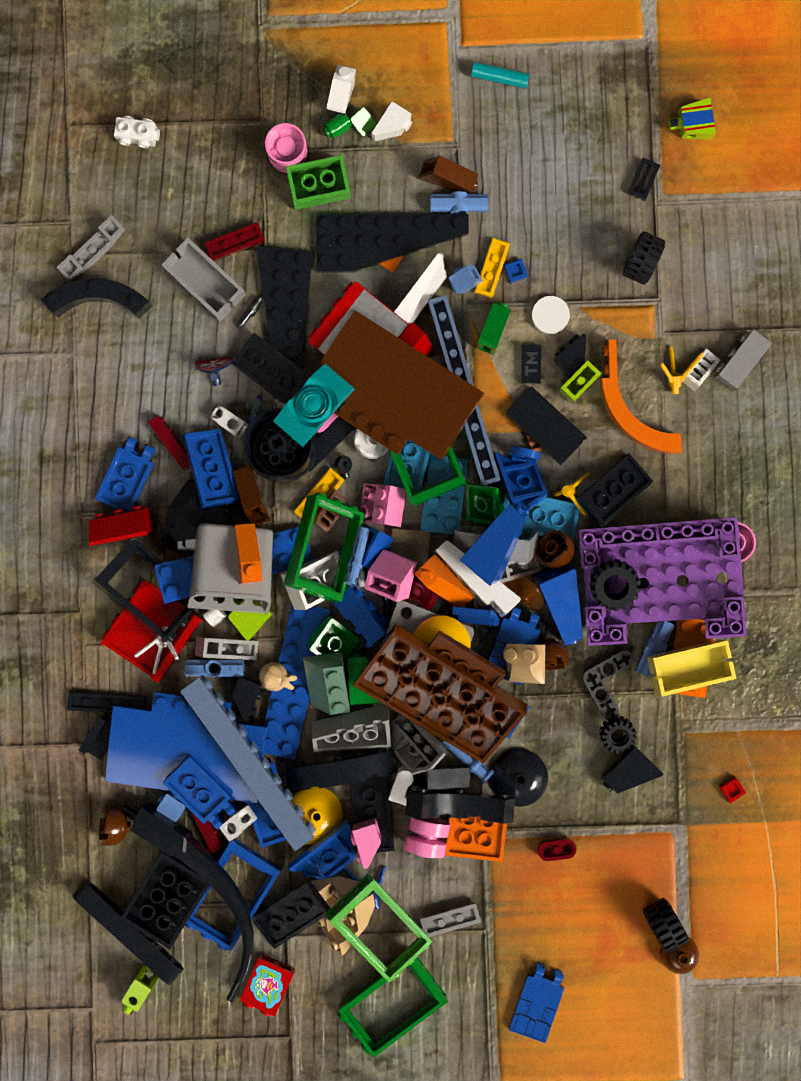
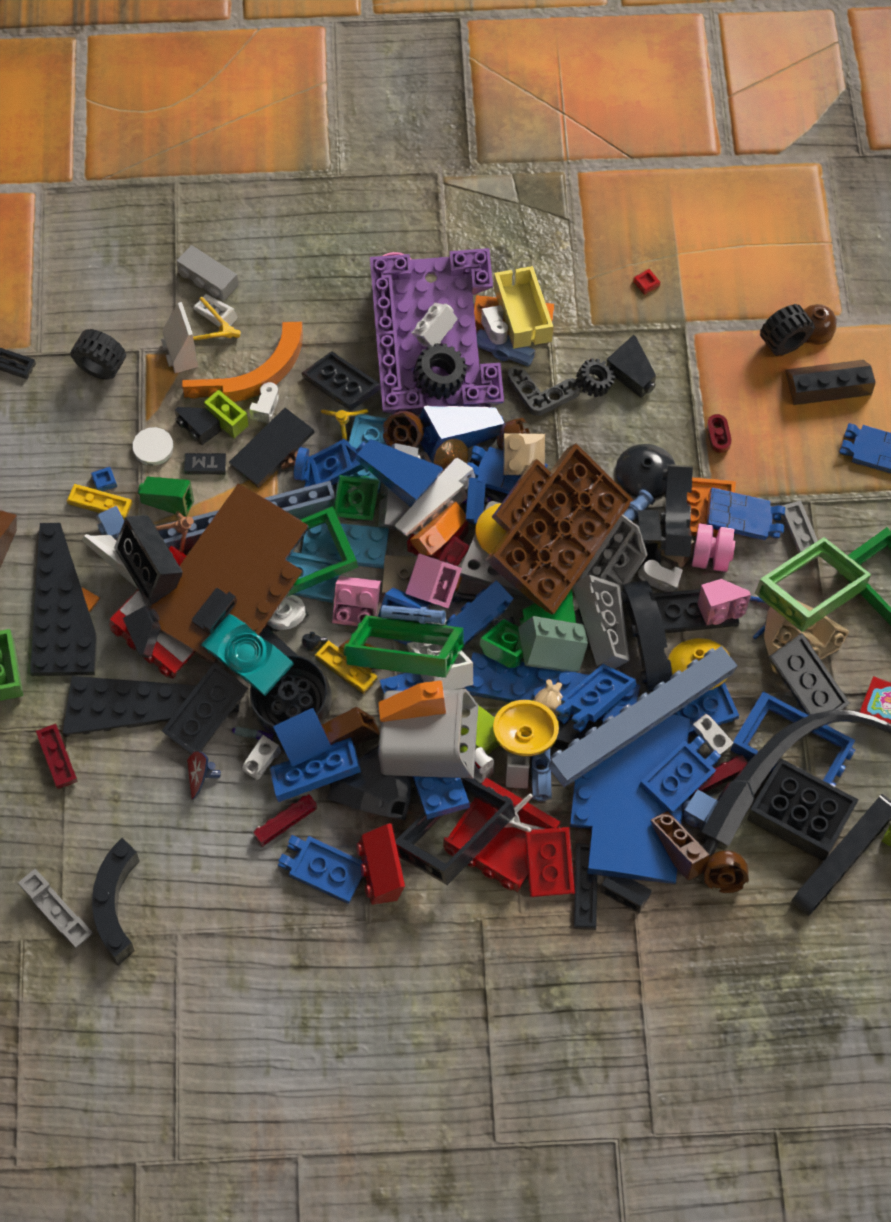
camera: 90 degrees left, 25 degrees down
light grey piece [162,237,246,321] -> none
piece [237,296,263,328] -> none
blue wing [287,819,356,880] -> none
medium blue piece [430,191,488,214] -> none
none -> black slope [114,515,183,605]
none -> black slope [123,606,161,658]
none -> nougat plant [156,511,194,552]
none -> white slope [160,302,198,373]
none -> black panel [192,588,238,634]
none -> white leg [249,382,279,423]
none -> blue slope [273,708,332,767]
none -> white brick [412,303,458,347]
none -> white leg [481,305,508,345]
none -> yellow dish [493,700,559,756]
none -> red tile [525,827,575,897]
none -> blue tile [556,664,636,732]
none -> reddish brown slope [650,811,709,881]
none -> blue tile [706,488,785,540]
none -> black slope [785,360,876,405]

